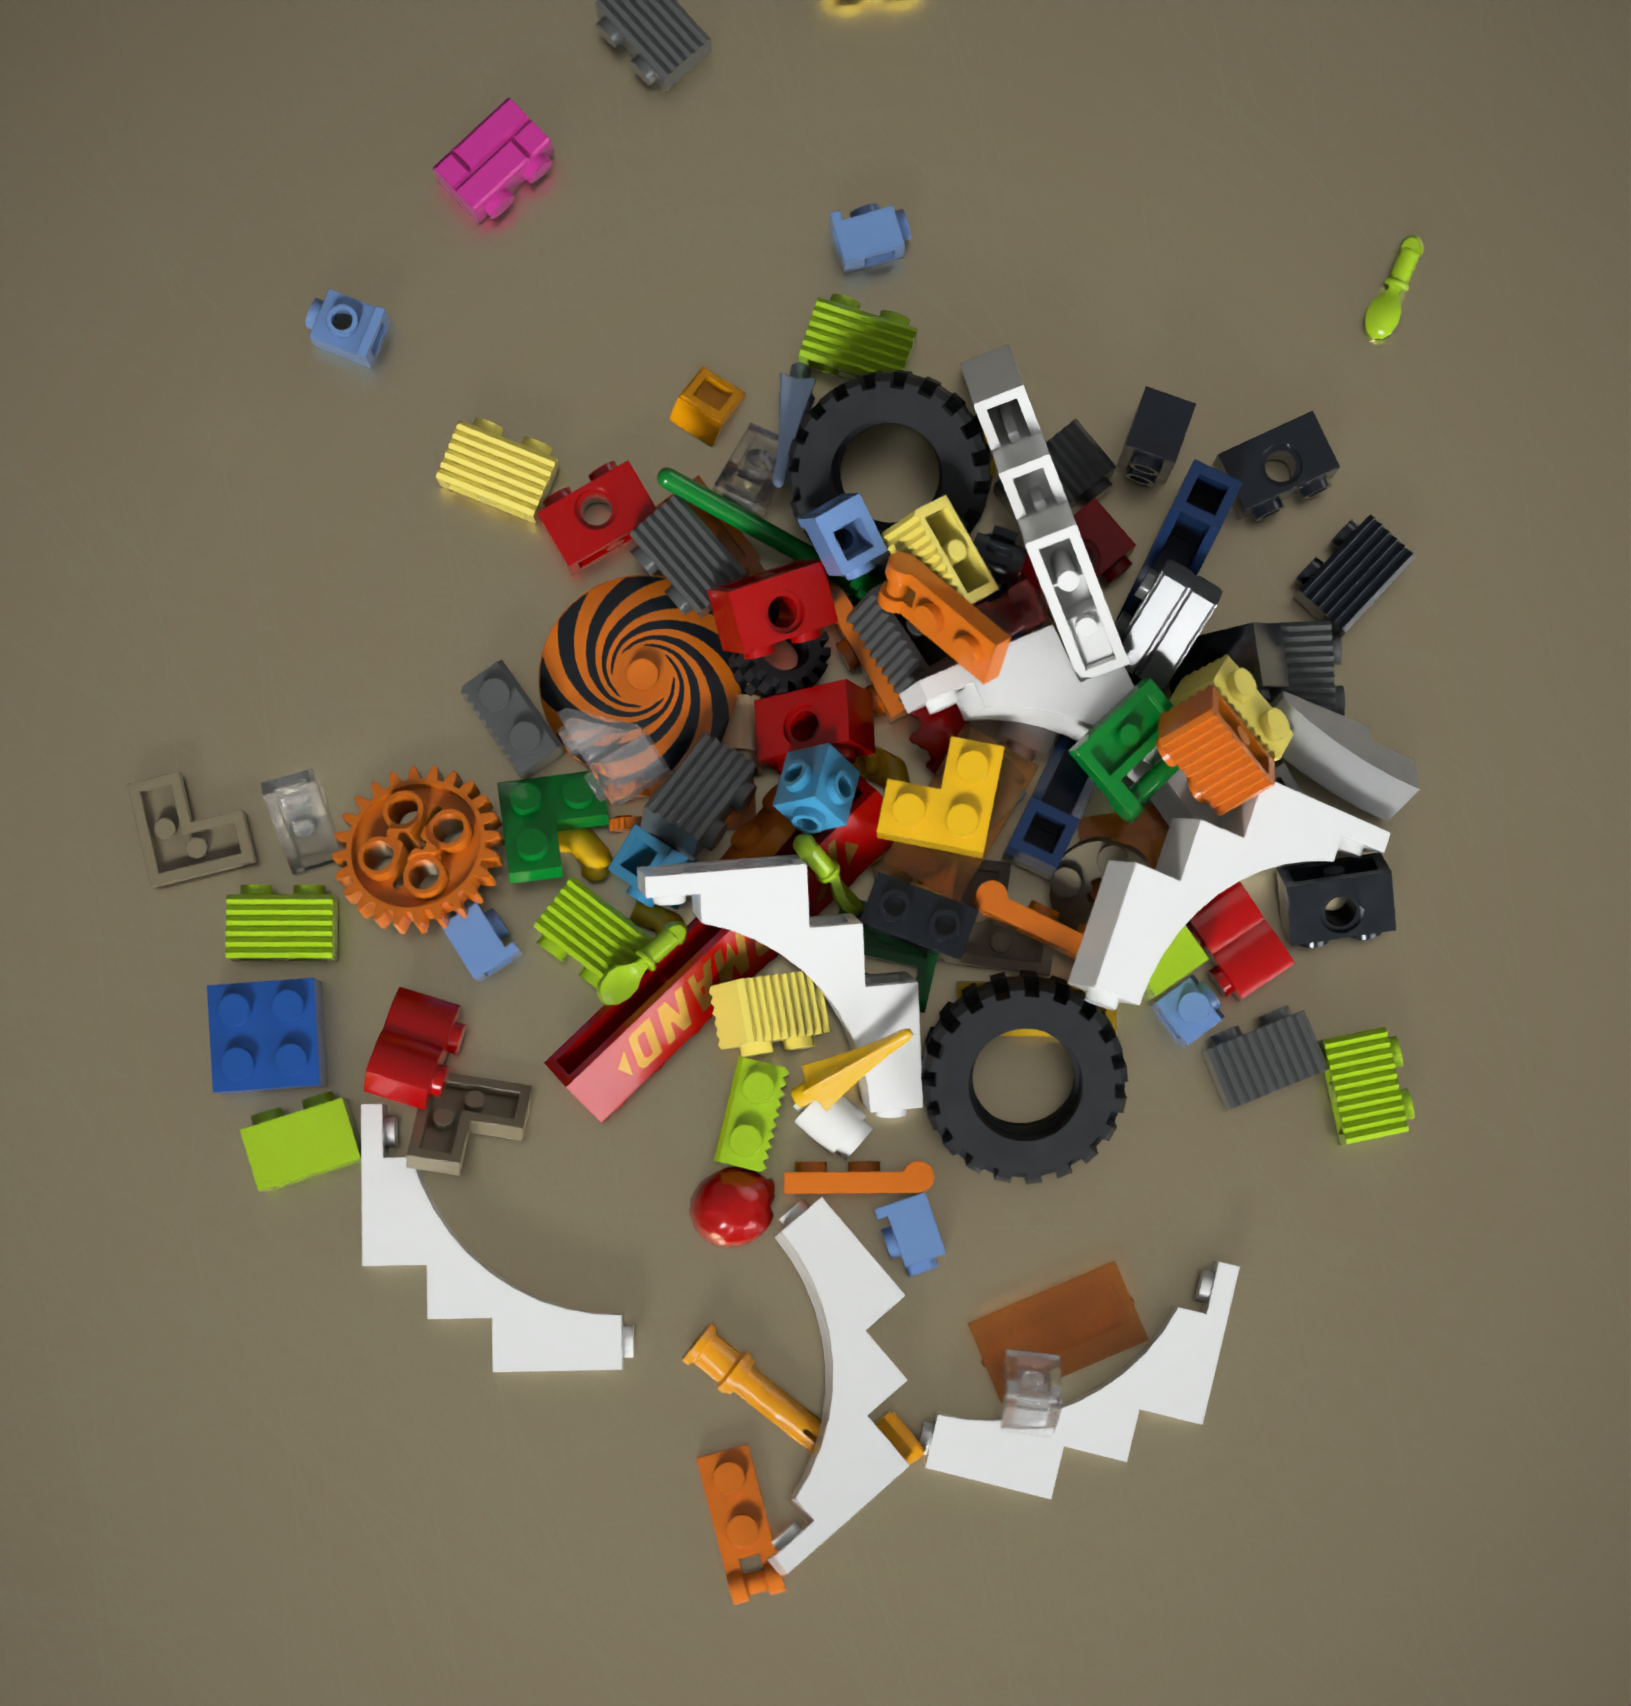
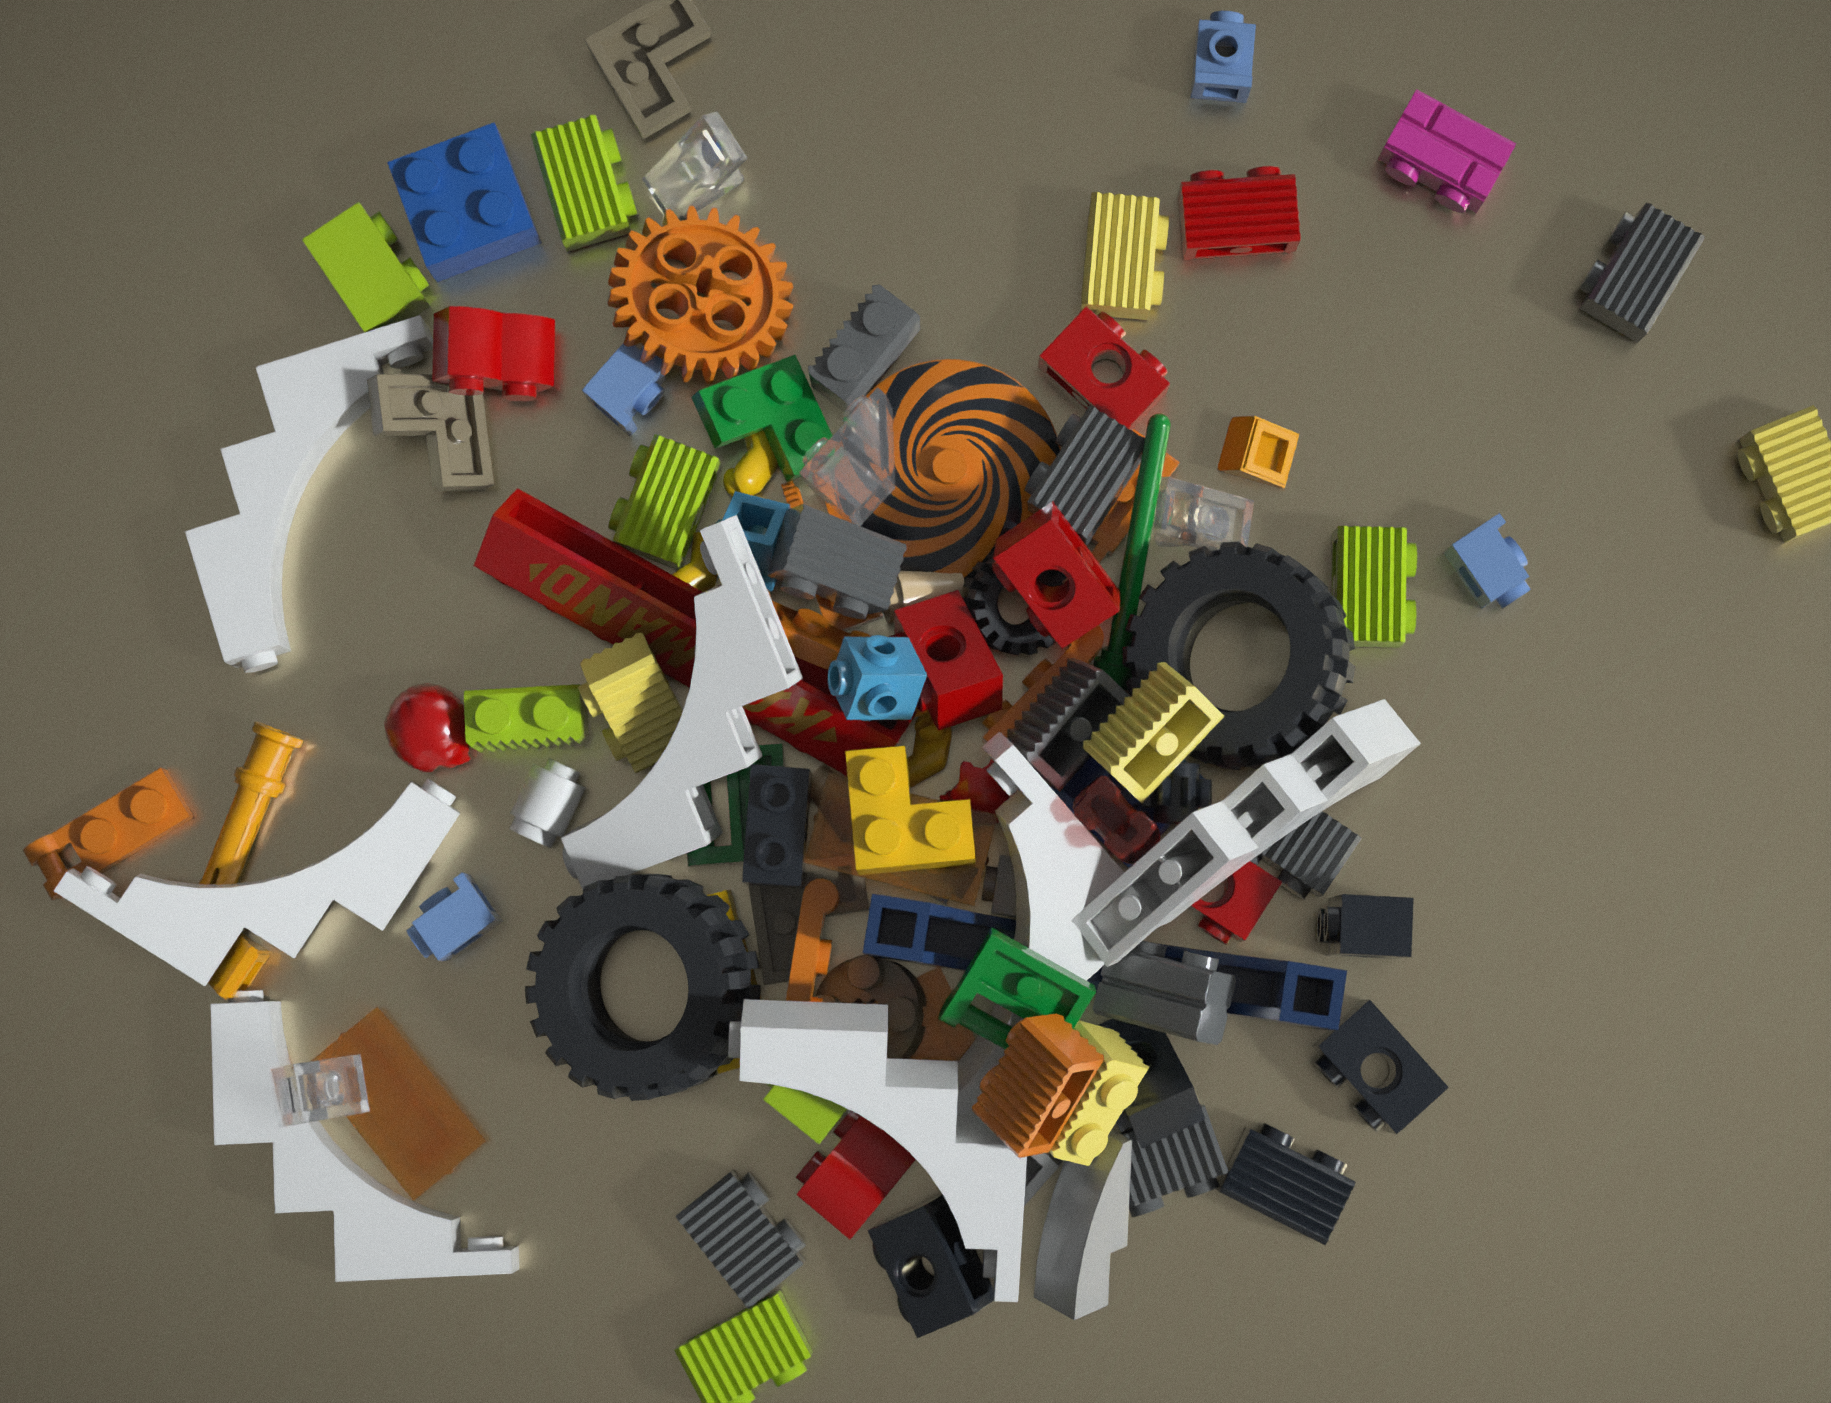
camera: 80 degrees right, 0 degrees up
lime piece [597,921,688,1005] -> none
sand blue piece [772,363,816,488] -> none
orange plate [784,1161,934,1194] -> none
yellow piece [791,1028,913,1111] -> none
lime piece [793,834,864,916] -> none
medium blue brick [797,493,888,580] -> none
orange plate [877,552,1011,684] -> none
medium blue brick [1150,975,1225,1048] -> none
lime piece [1365,235,1424,339] -> none
none -> red brick [1178,166,1301,260]

